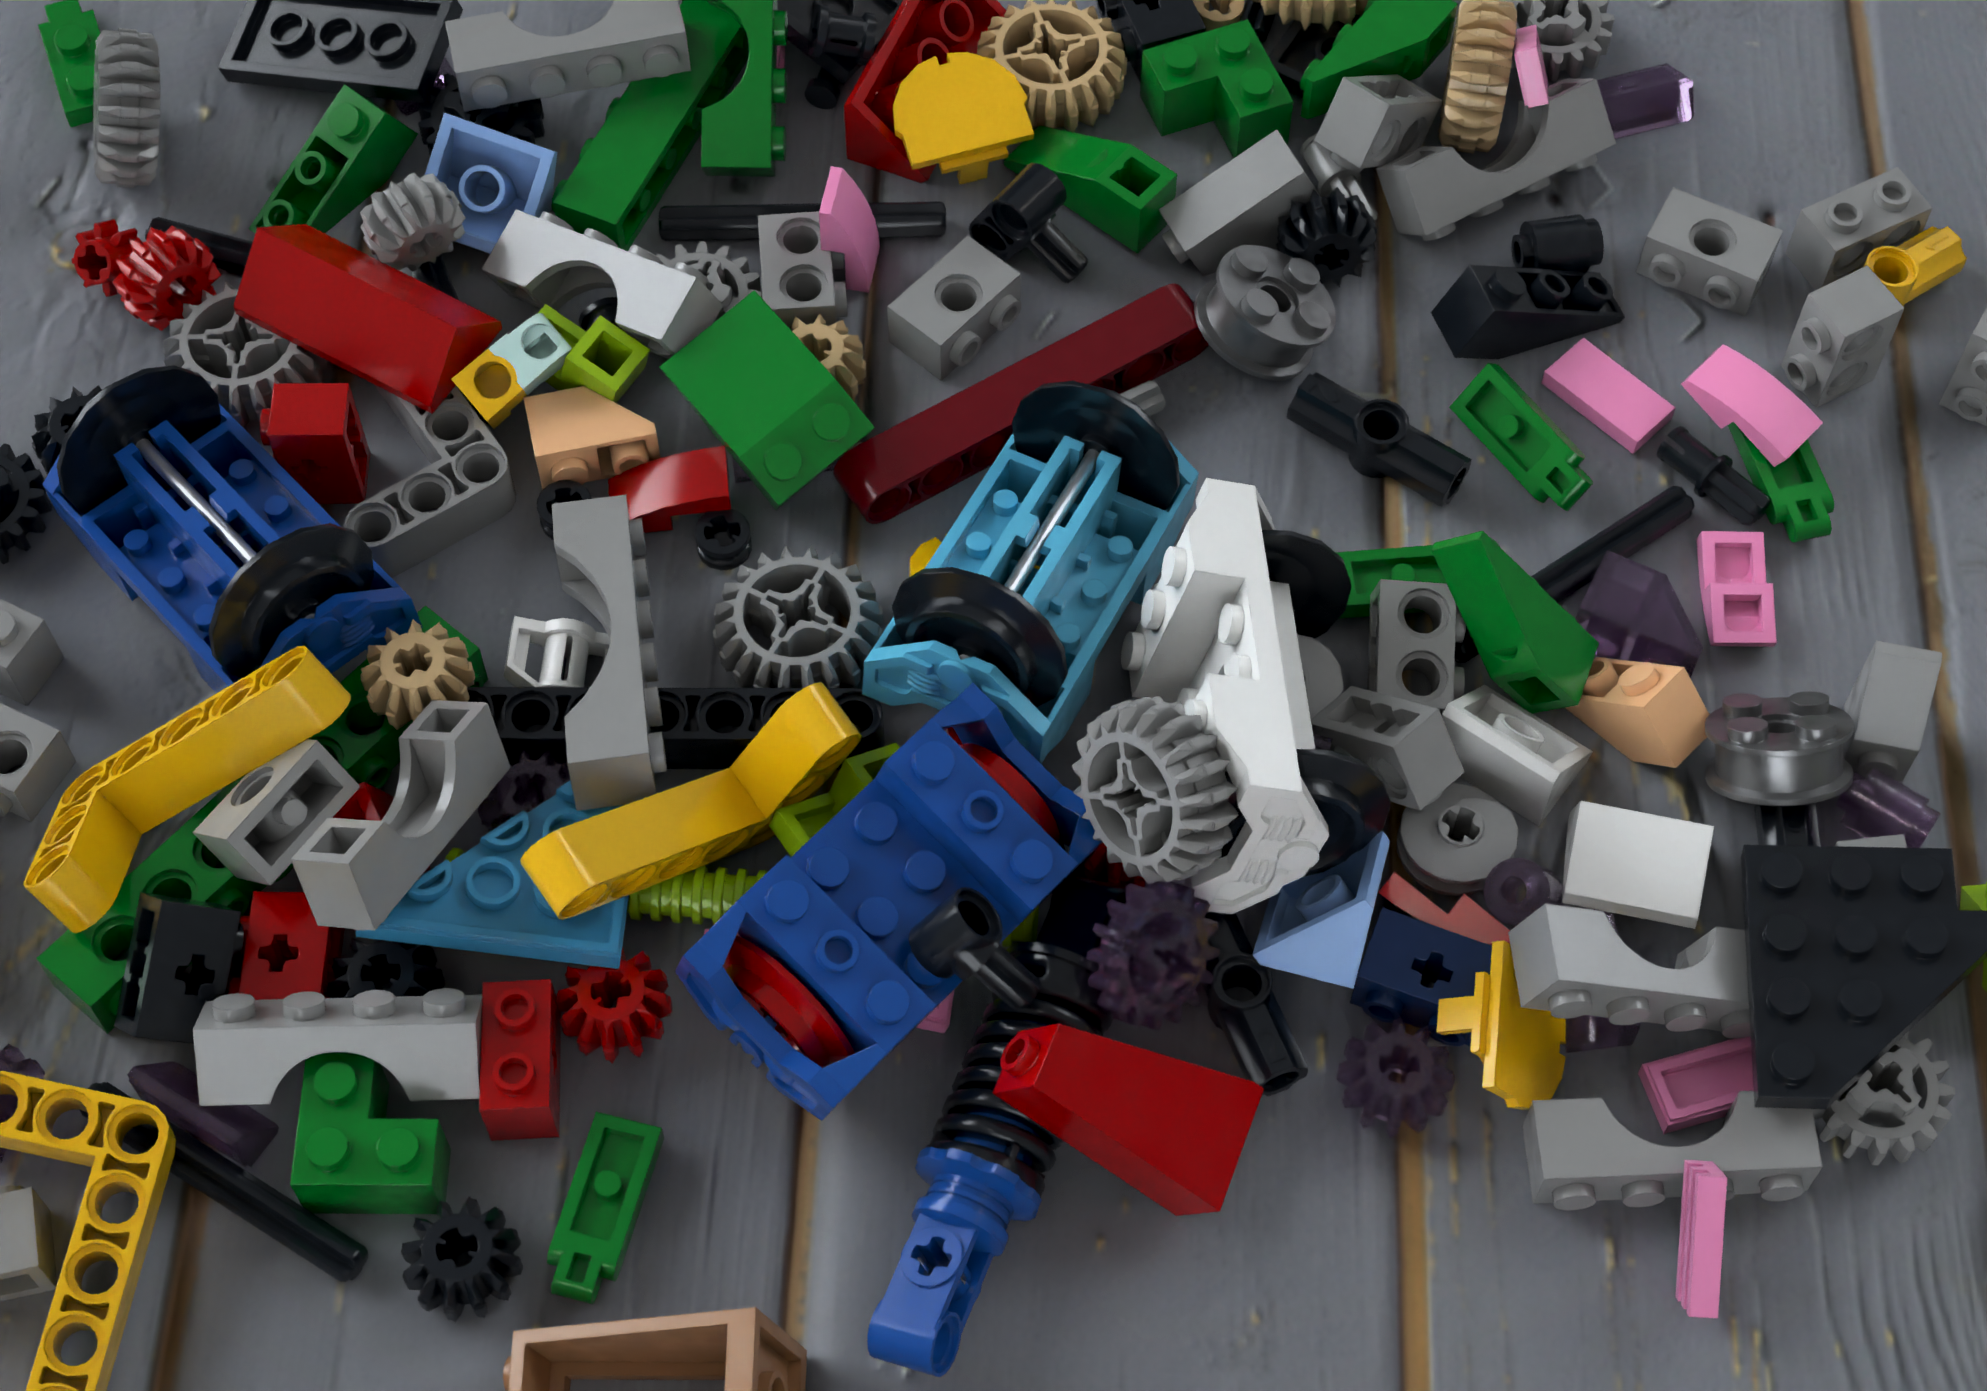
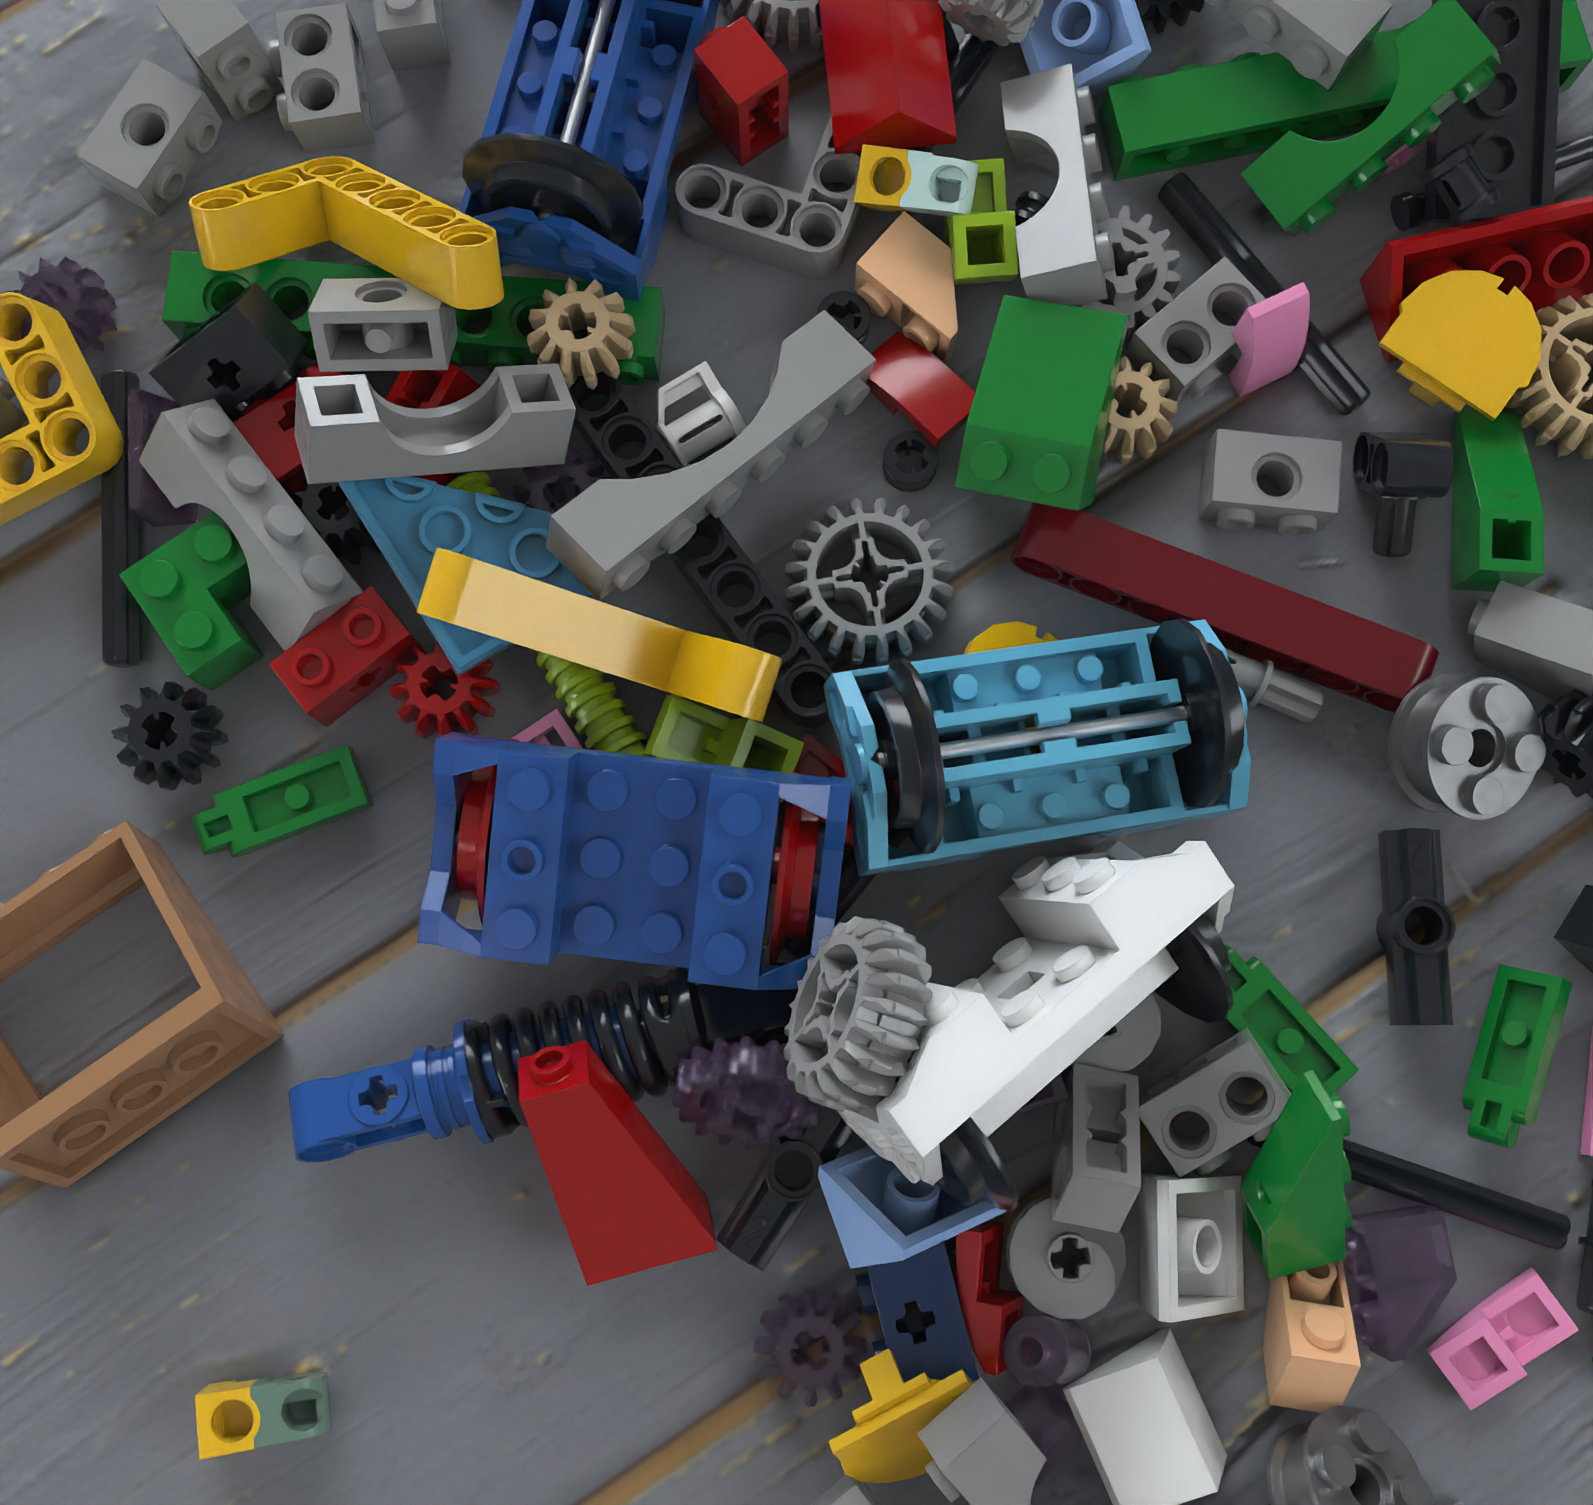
camera: 55 degrees right, 20 degrees up
black axle [909,887,1042,1010] -> none

